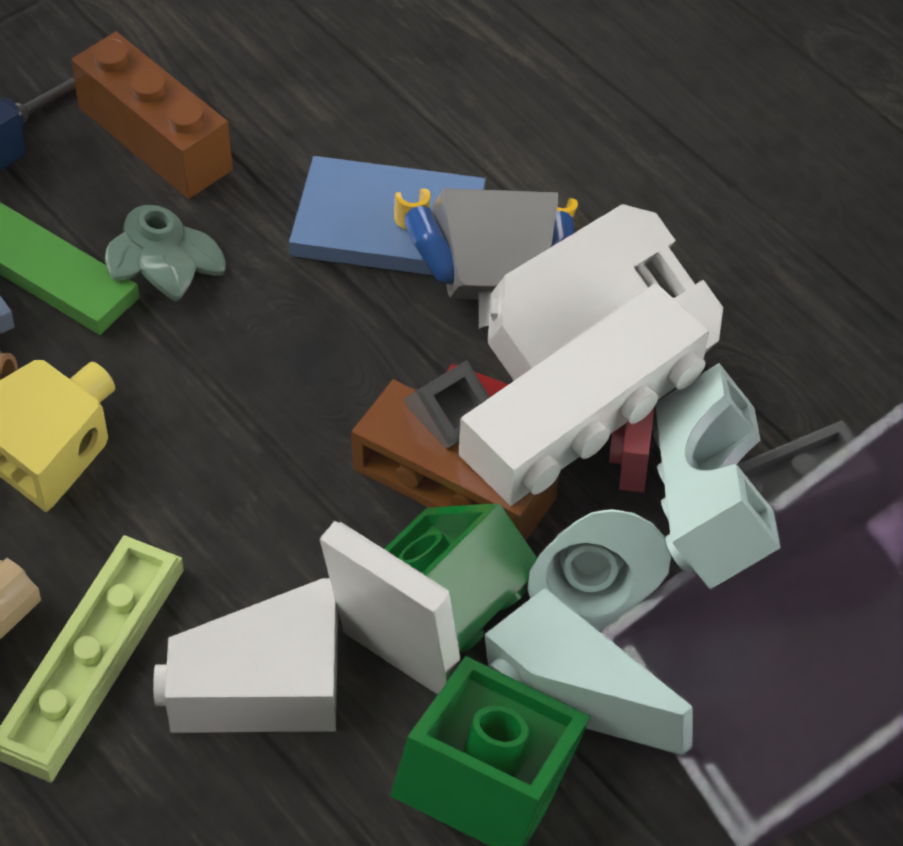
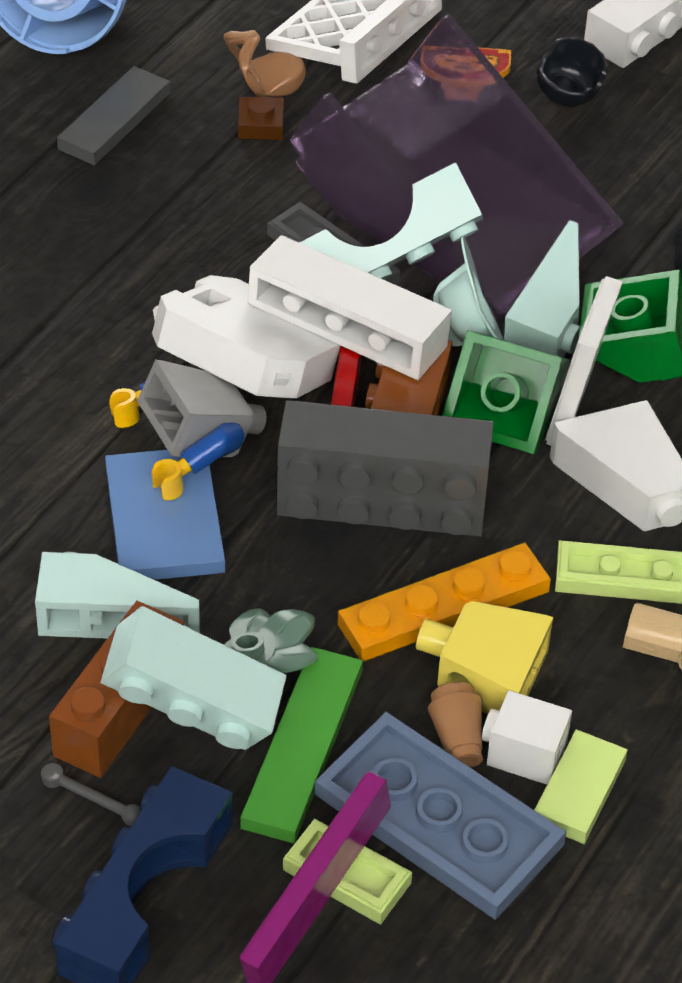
camera: 110 degrees left, 5 degrees down
dark grey slope [403,360,490,449] -> none
none -> light aqua slope [35,552,200,639]
none -> light aqua brick [100,606,286,750]
none -> dark grey brick [277,400,493,537]
none -> light orange plate [338,542,551,662]

